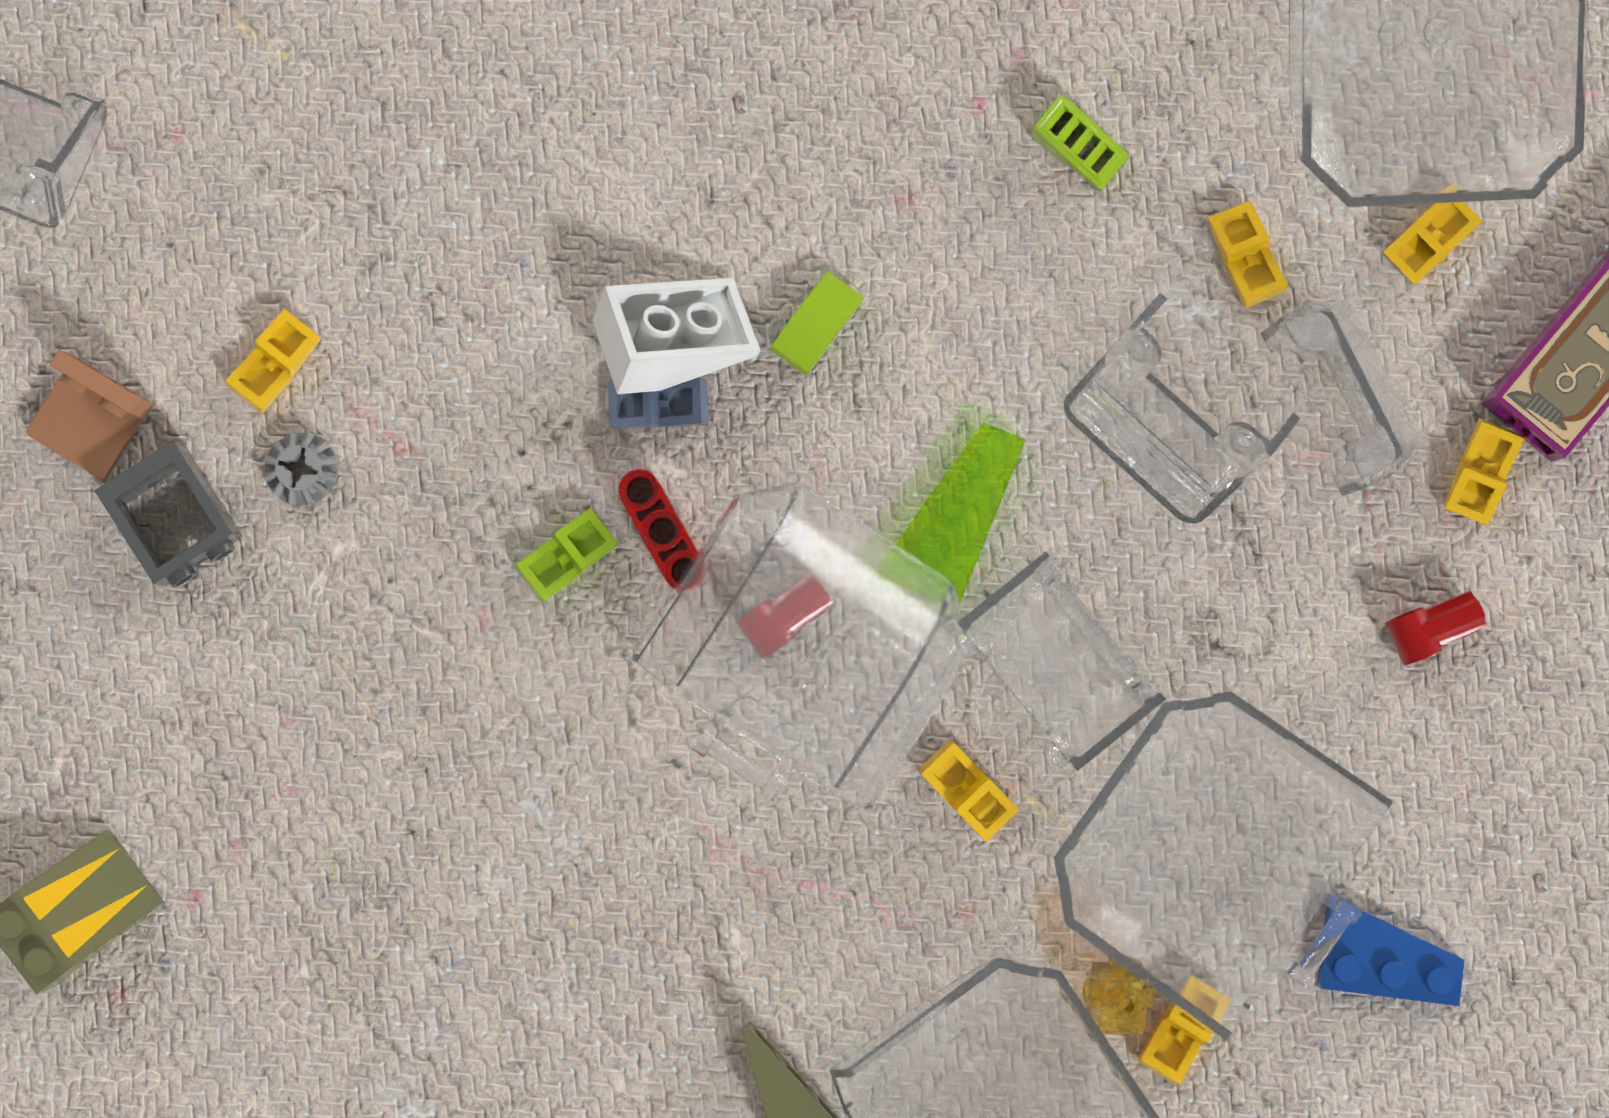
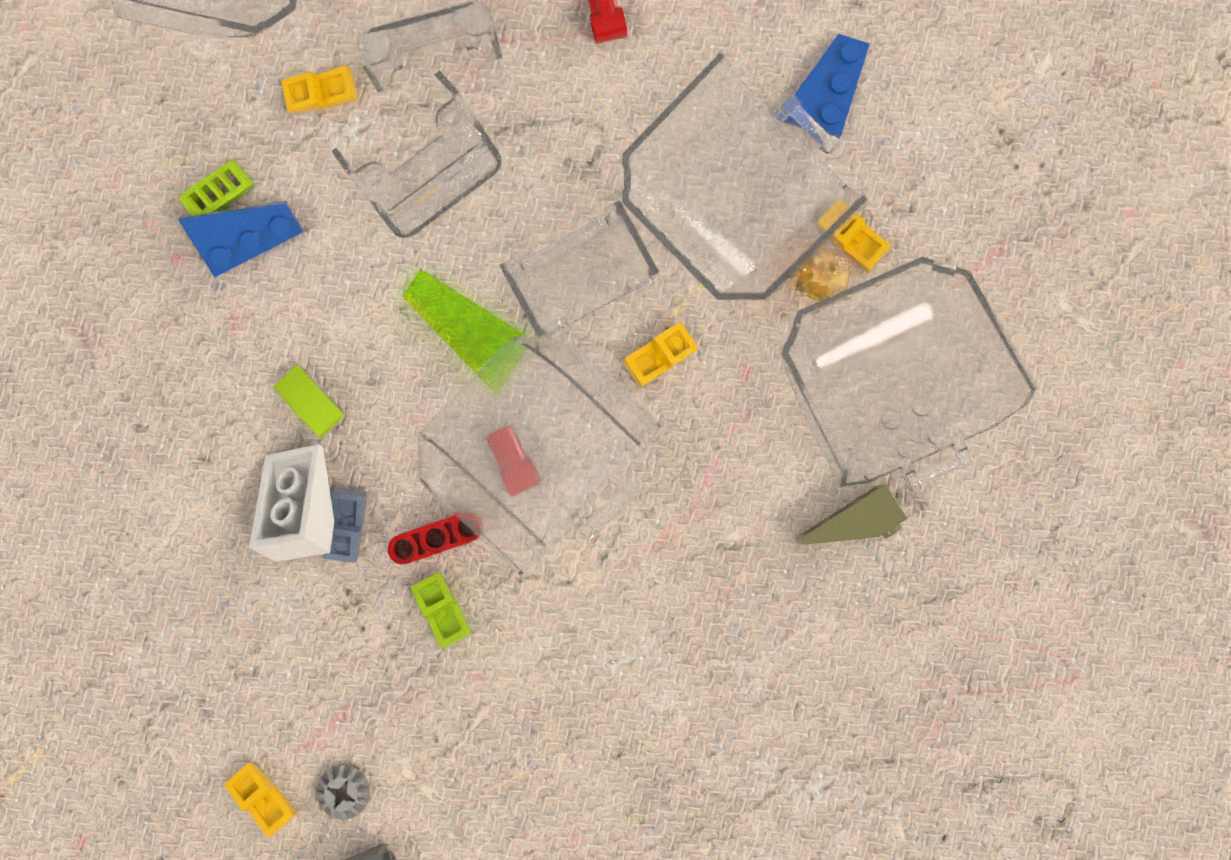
camera: 80 degrees left, 0 degrees up
none -> blue wing [178,201,303,277]

